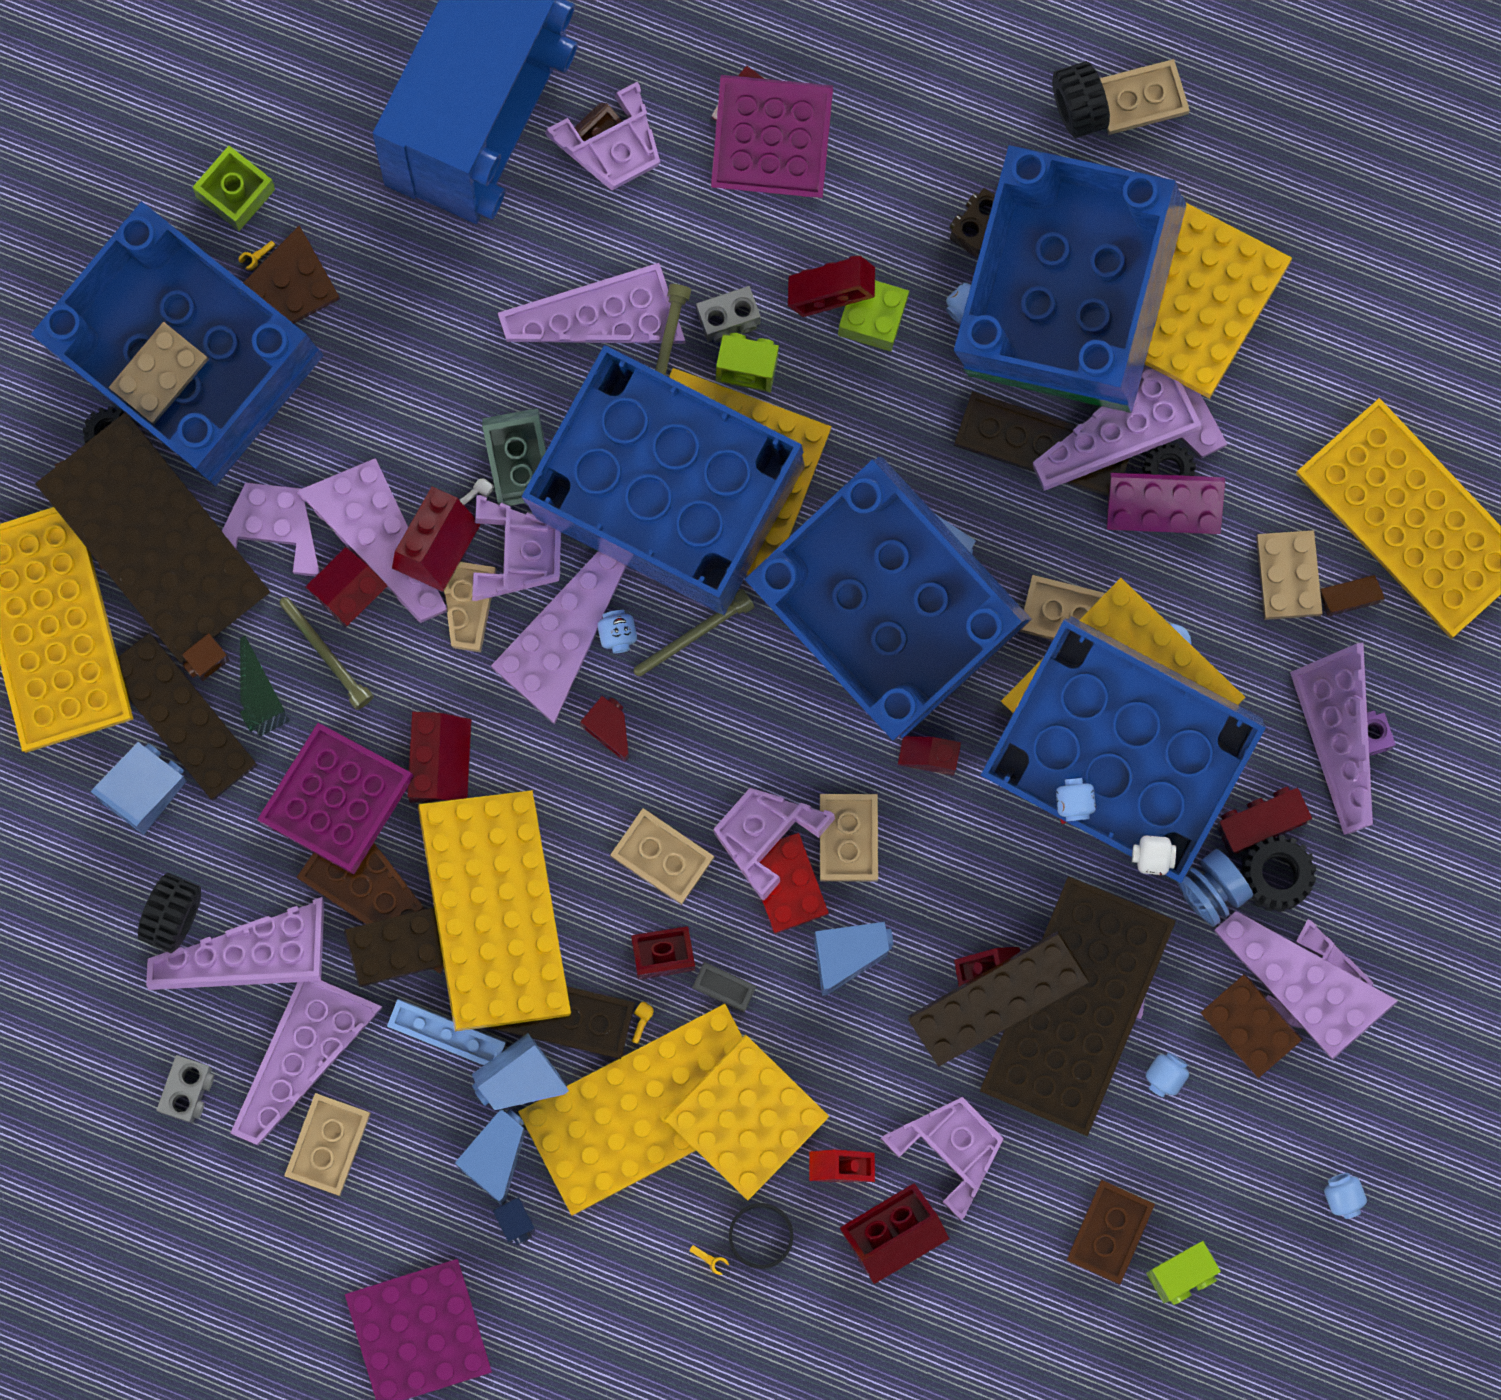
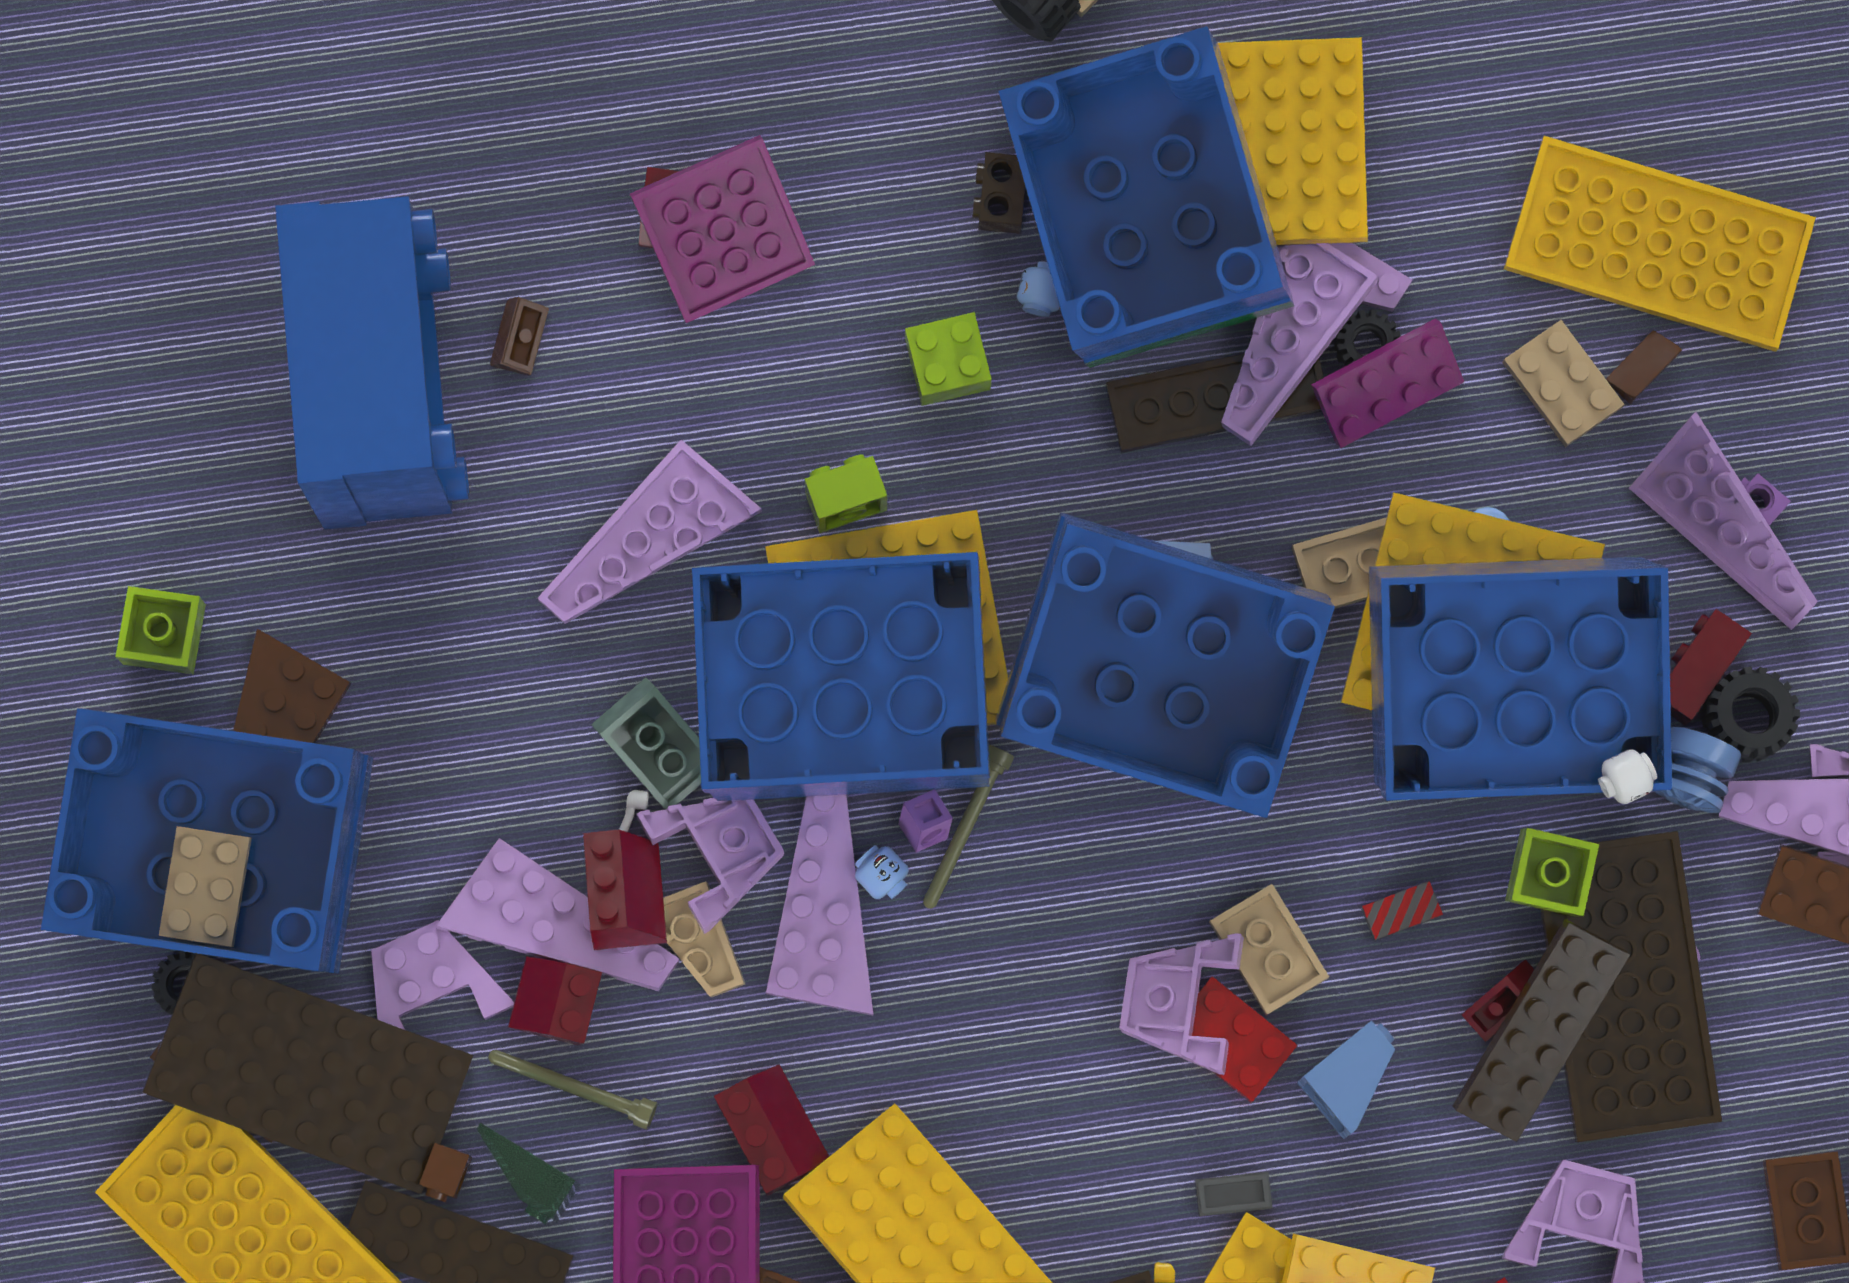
camera: 30 degrees left, 0 degrees up
yellow hand [239,240,276,271] -> none
lavender wing [545,82,660,190] -> none
dark red slope [580,696,629,762] -> none
tan plate [610,808,714,905] -> none
dark red slope [631,926,695,980] -> none
olive piece [655,284,692,375] -> none
light grey brick [696,286,761,343] -> none
dark red brick [788,255,875,317] -> none
dark red slope [898,736,961,776] -> none
light blue head [1056,778,1096,821] -> none
light blue head [1146,1052,1189,1097] -> none
none -> medium lavender brick [898,789,953,853]
none -> tile [1361,881,1443,941]
none -> lime brick [1505,828,1599,917]

